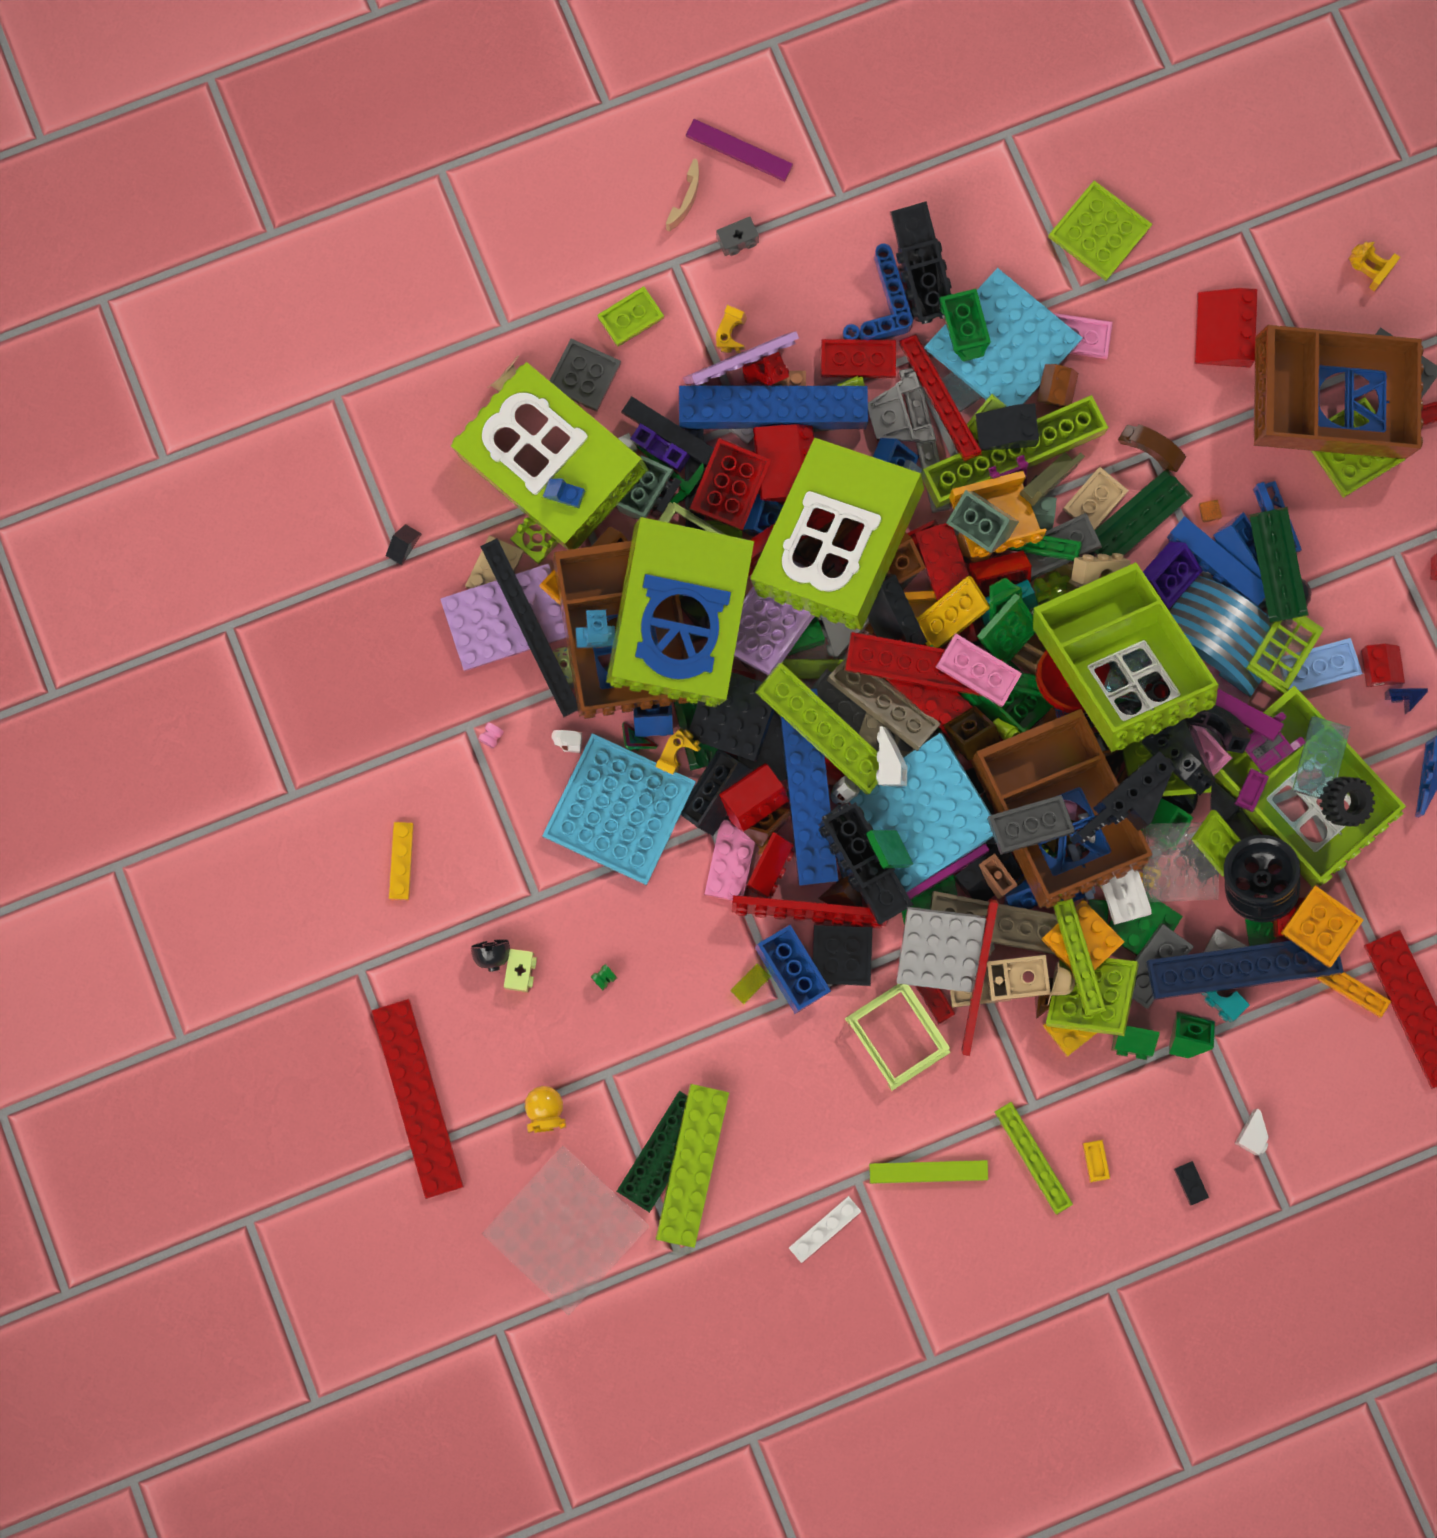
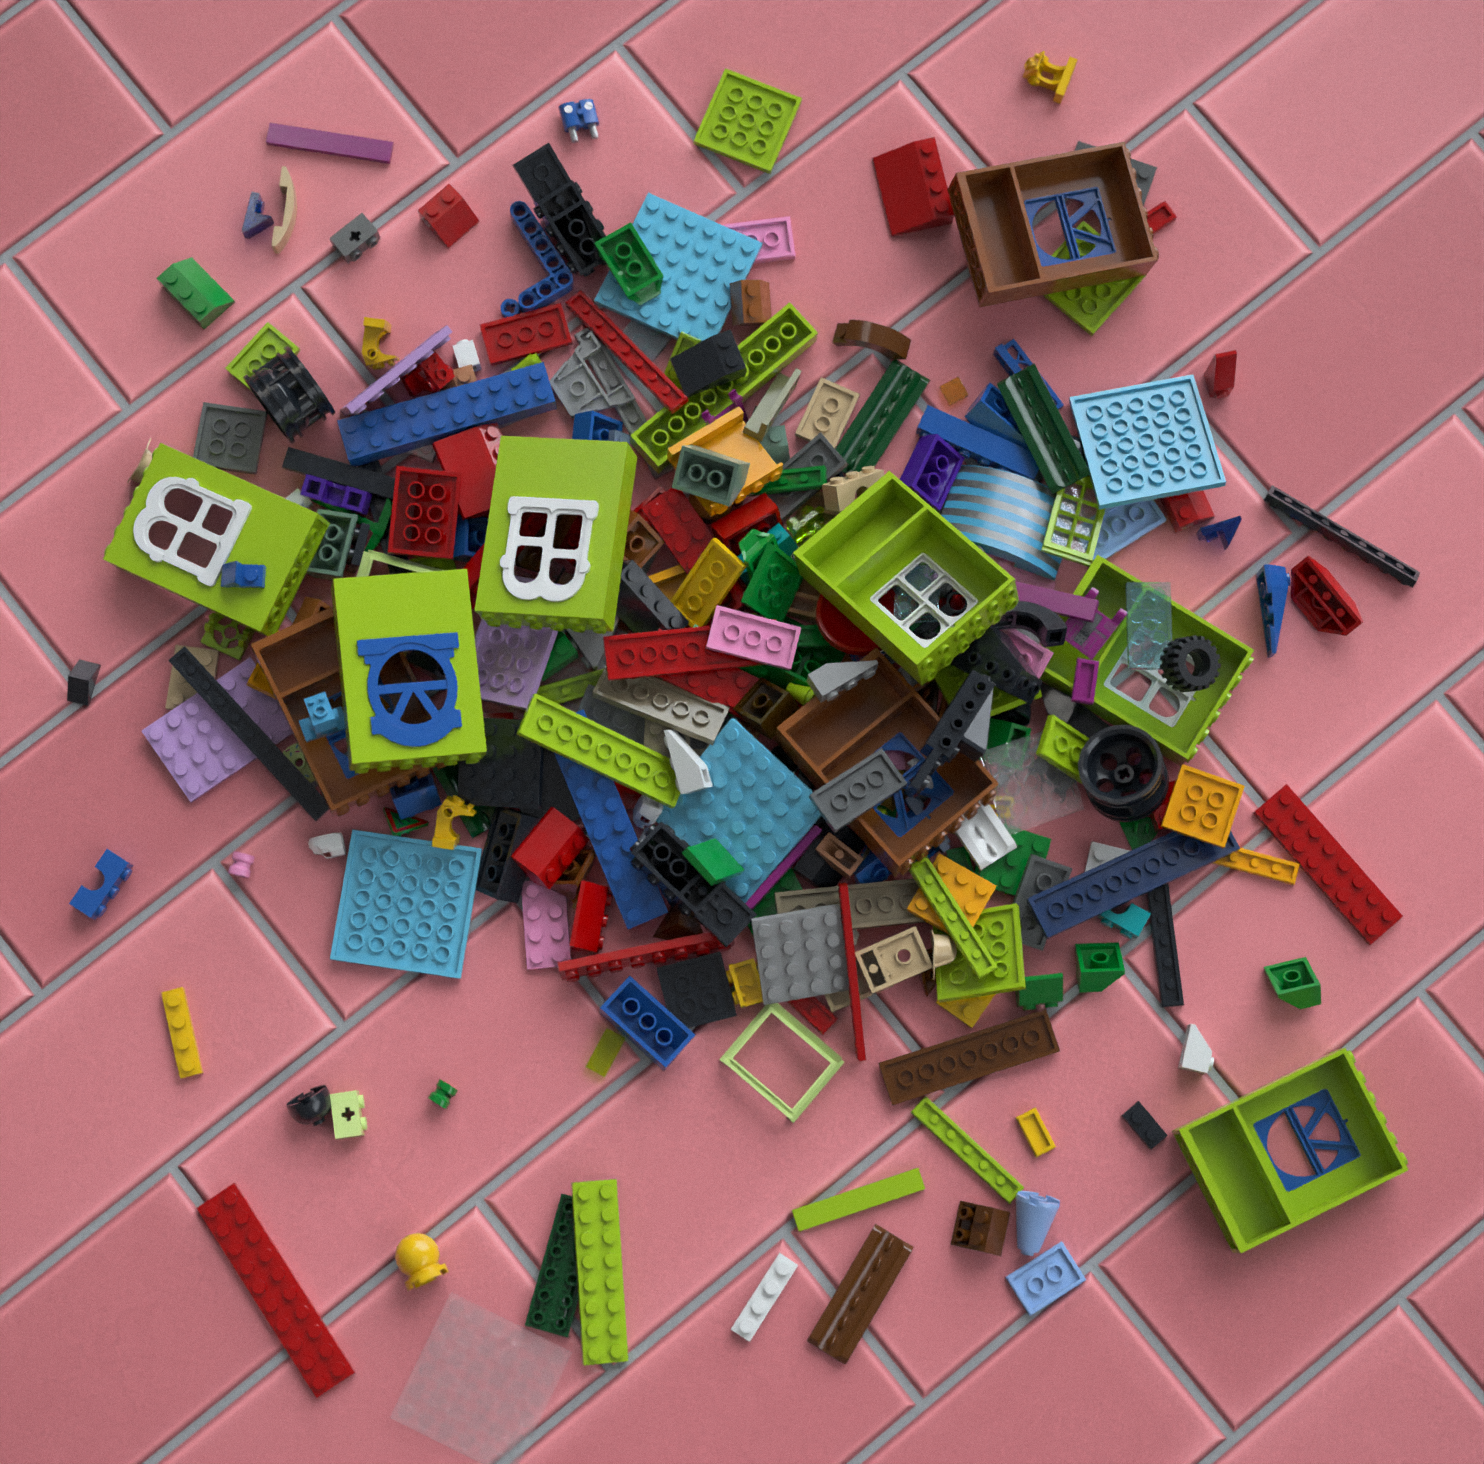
camera: 20 degrees left, 0 degrees up
none -> blue arch [69,849,133,920]
none -> green slope [157,257,235,330]
none -> clear blue slope [242,192,274,239]
none -> black wheel [243,346,336,444]
none -> red slope [418,183,479,248]
none -> white brick [453,340,482,372]
none -> blue piece [558,99,599,143]
none -> yellow bracket [726,958,763,1008]
none -> light grey slope [807,661,878,703]
none -> reddish brown plate [807,1224,914,1365]
none -> reddish brown plate [878,1009,1060,1106]
none -> reddish brown slope [951,1201,1010,1256]
none -> light blue tile [1005,1241,1086,1316]
none -> light blue cone [1015,1191,1060,1256]
none -> medium azure plate [1069,374,1226,509]
none -> black tile [1146,884,1184,1008]
none -> lime panel [1172,1048,1408,1253]
none -> green slope [1264,957,1321,1009]

